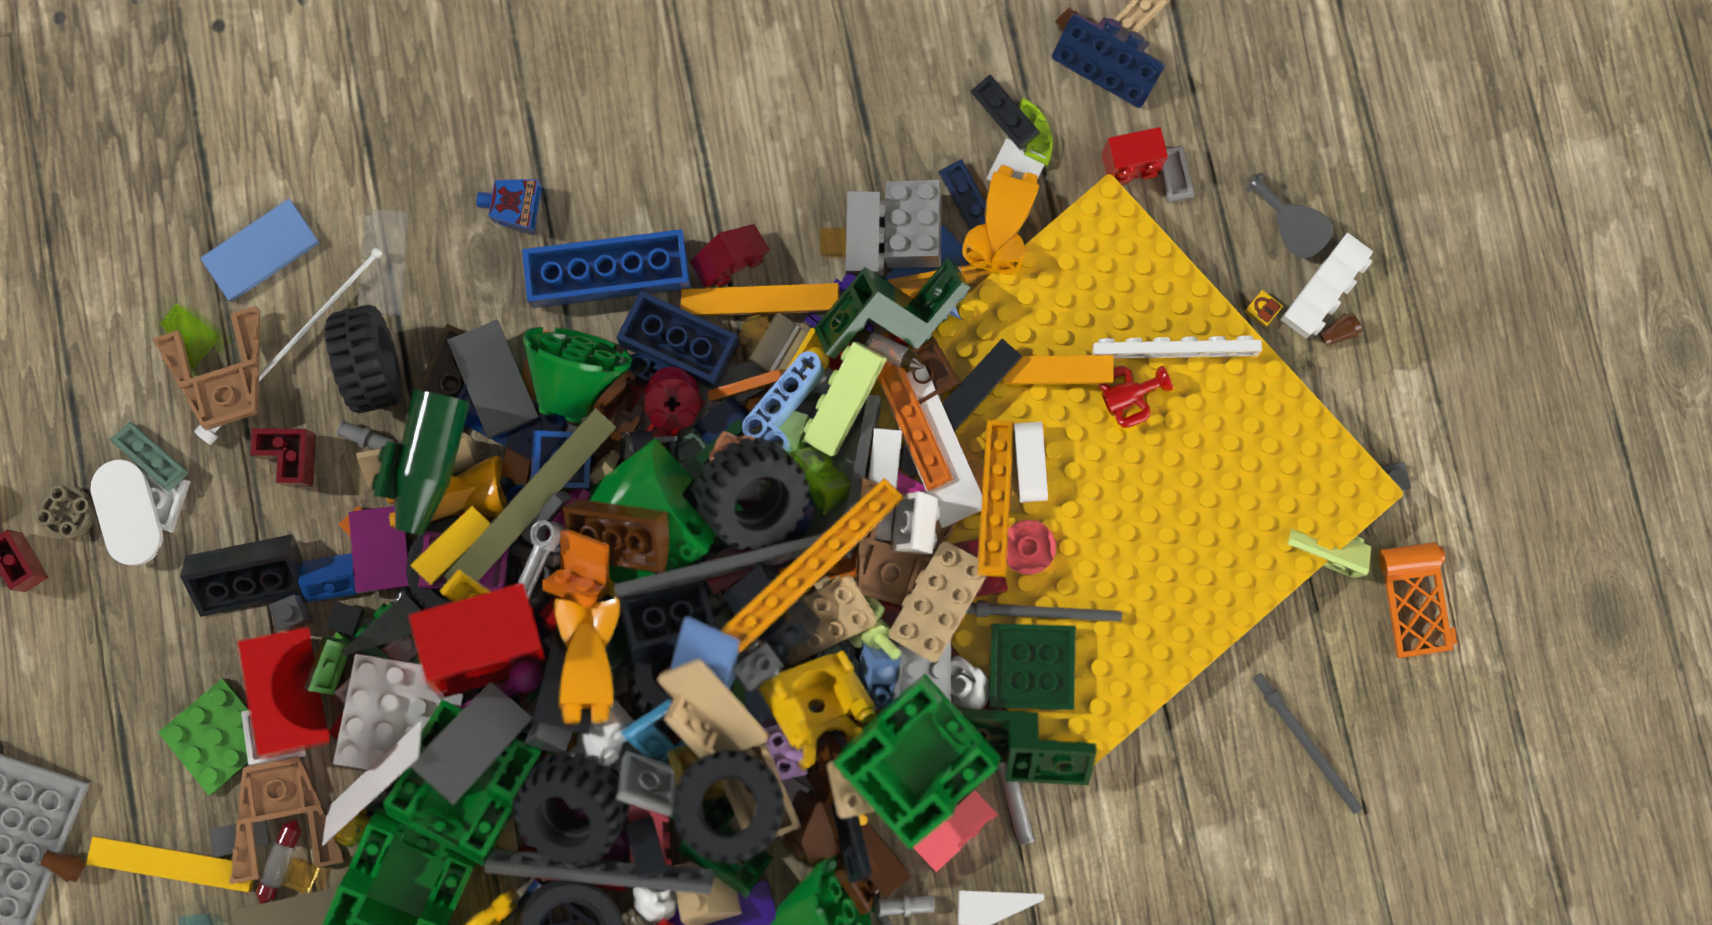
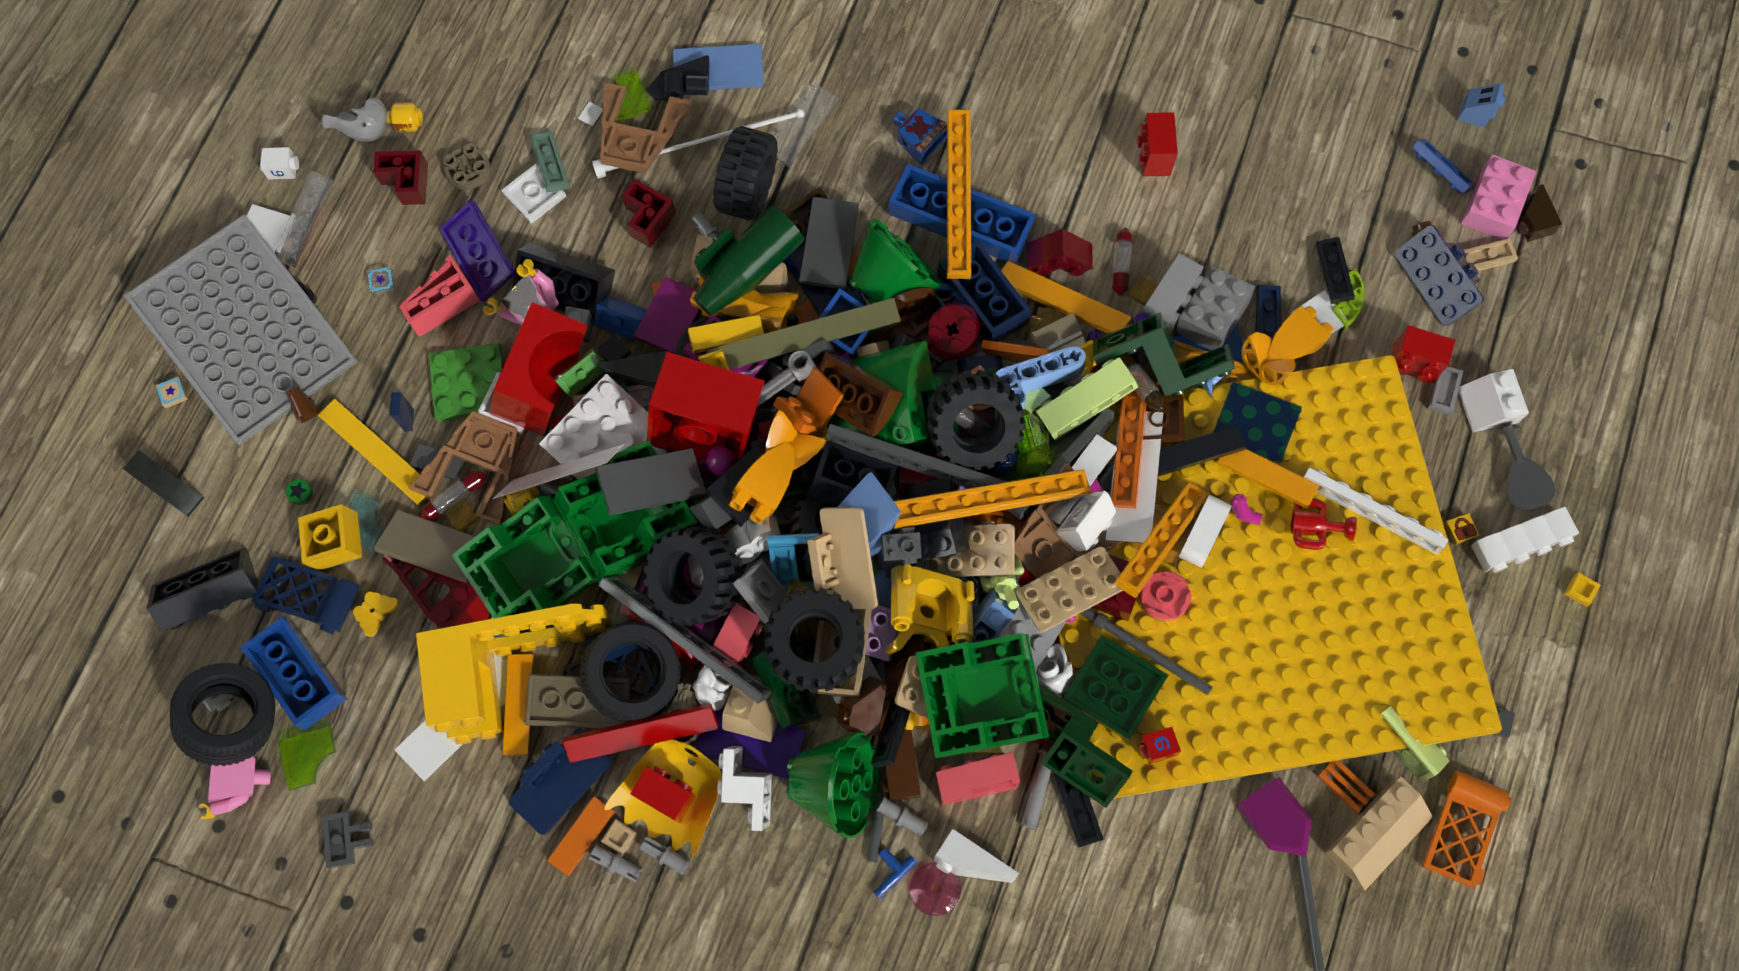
camera: 30 degrees right, 10 degrees down
white tile [91,460,163,566] -> none
black tile [625,816,667,881] -> none
reddish brown tile [834,854,875,915] -> none
reddish brown cone [1319,312,1363,347] -> none
none -> clear tile [368,267,395,295]
none -> dark blue tile [390,392,414,432]
none -> coral wedge [399,255,480,337]
none -> dark purple tile [439,200,517,302]
none -> torso [483,259,558,325]
none -> white sticker [578,102,603,126]
none -> black panel [646,55,710,101]
none -> light orange tile [947,109,971,279]
none -> black tile [1053,773,1104,848]
none -> piece [1112,227,1133,296]
none -> red brick [1137,112,1178,177]
none -> red brick [1138,727,1181,764]
none -> piece [1212,382,1302,463]
none -> dark pink arm [1231,494,1263,526]
none -> magenta tile [1237,777,1312,857]
none -> orange tile [1317,760,1375,813]
none -> tan slope [1325,777,1433,891]
none -> white slope [1459,369,1529,433]
none -> yellow tile [1564,572,1600,607]

